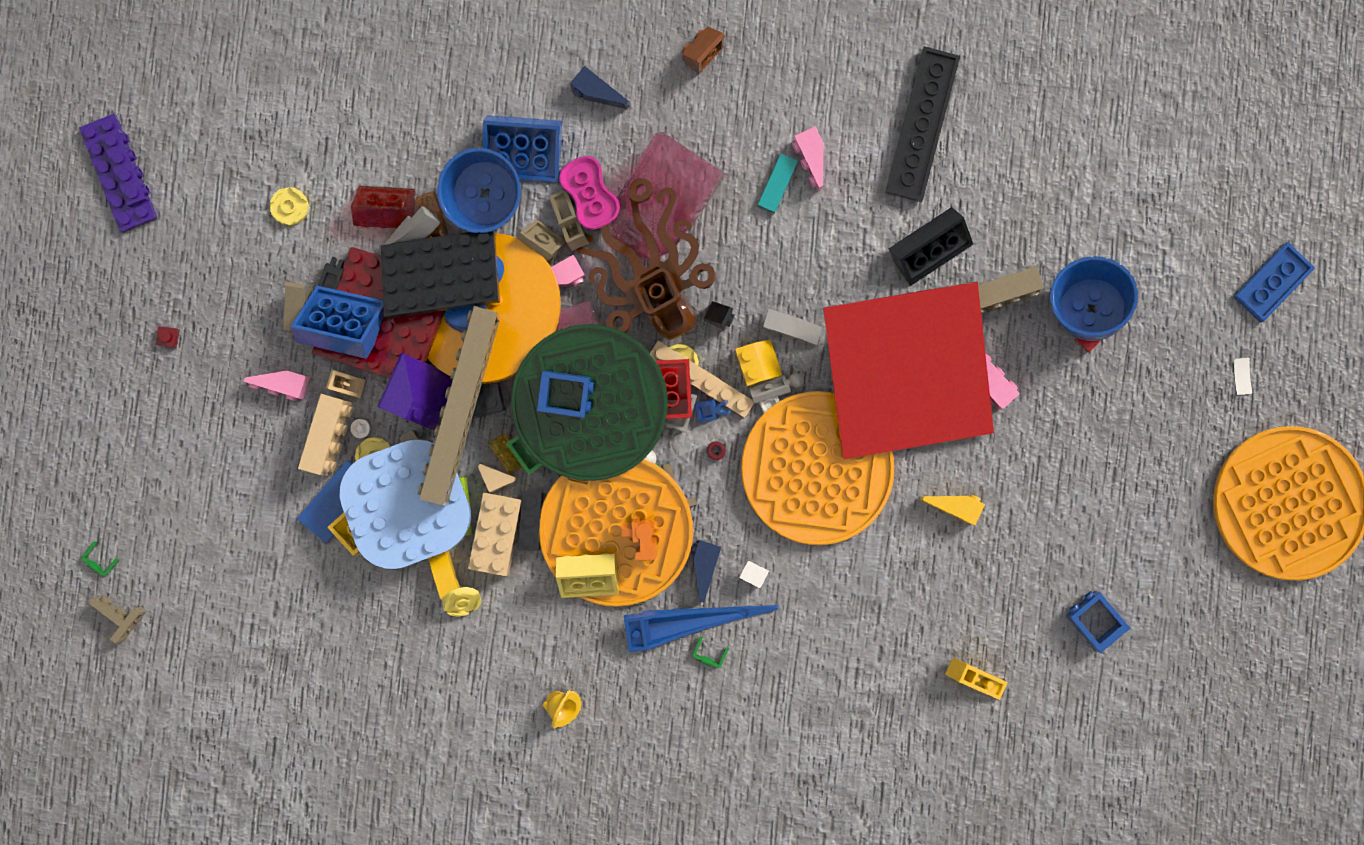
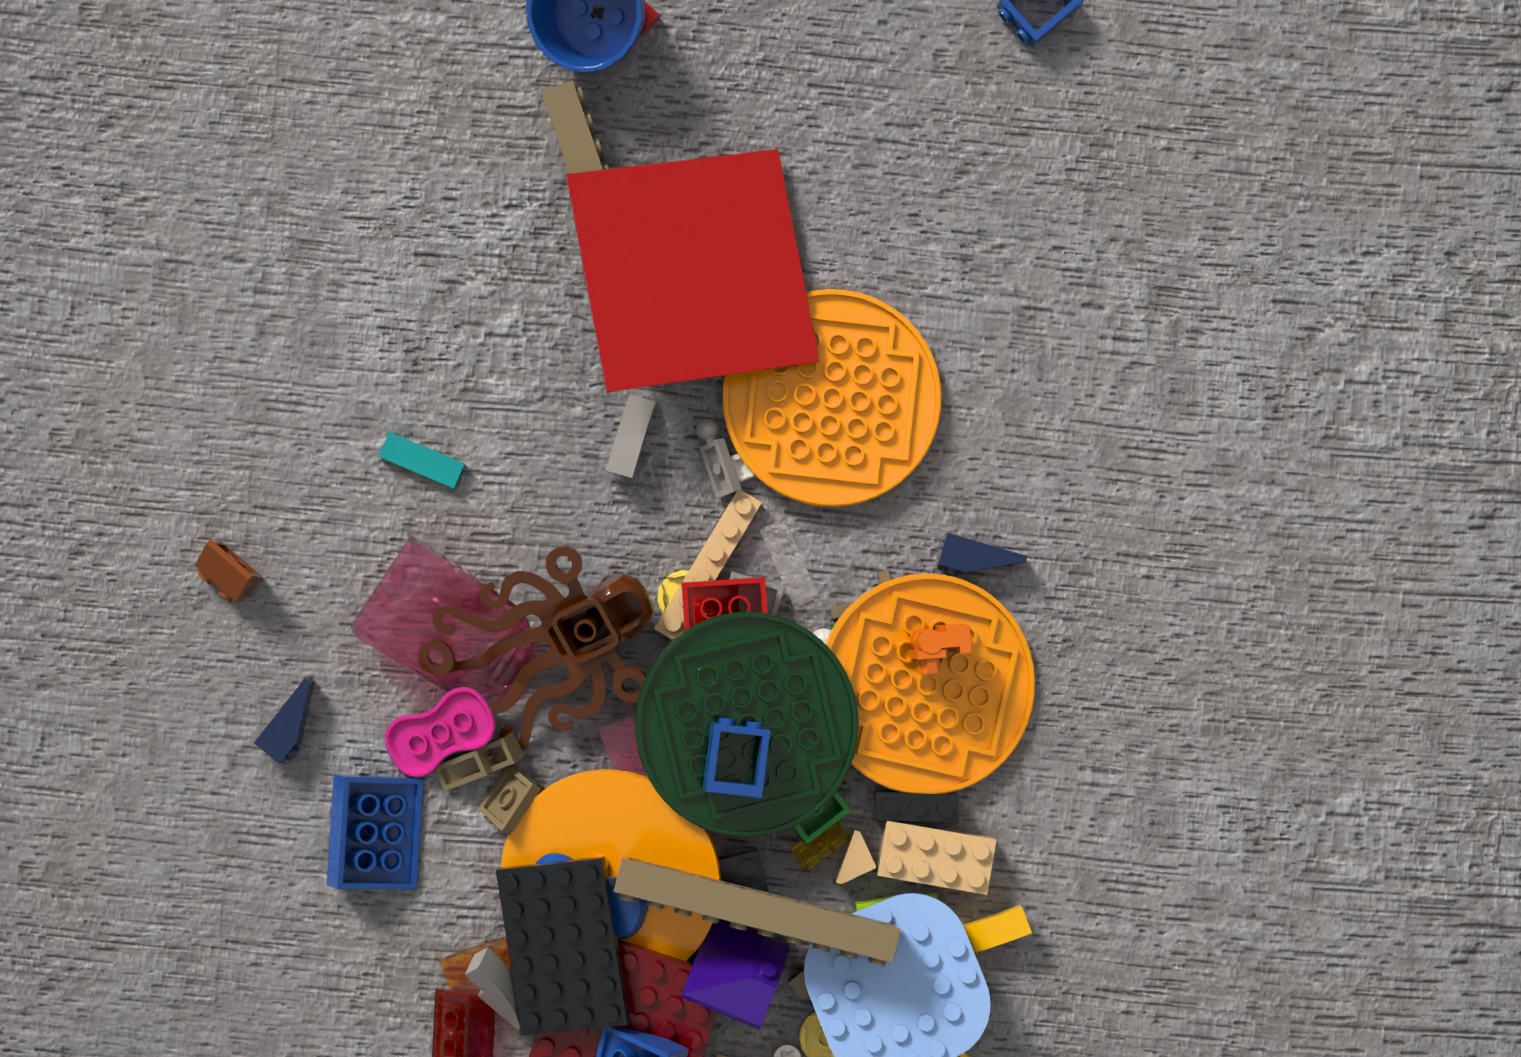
camera: 95 degrees left, 0 degrees up
blue piece [437,148,521,233] -> none
light yellow tile [442,587,481,617] -> none
yellow helmet [542,690,582,729] -> none
bright pink slope [551,255,586,287] -> none
light yellow slope [556,553,619,598] -> none
blue plate [624,605,779,652] -> none
green piece [693,636,729,668] -> none
blue plate [695,399,731,423] -> none
black slope [704,301,735,330] -> none
dark red plate [706,441,726,460] -> none
yellow slope [734,339,782,387] -> none
white panel [739,561,769,588] -> none
bright pink slope [792,127,823,191] -> none
black plate [885,46,960,202] -> none
black slope [888,207,974,286] -> none
yellow slope [920,494,985,525] -> none
yellow slope [945,657,1008,700] -> none
bright pink slope [986,353,1019,410] -> none

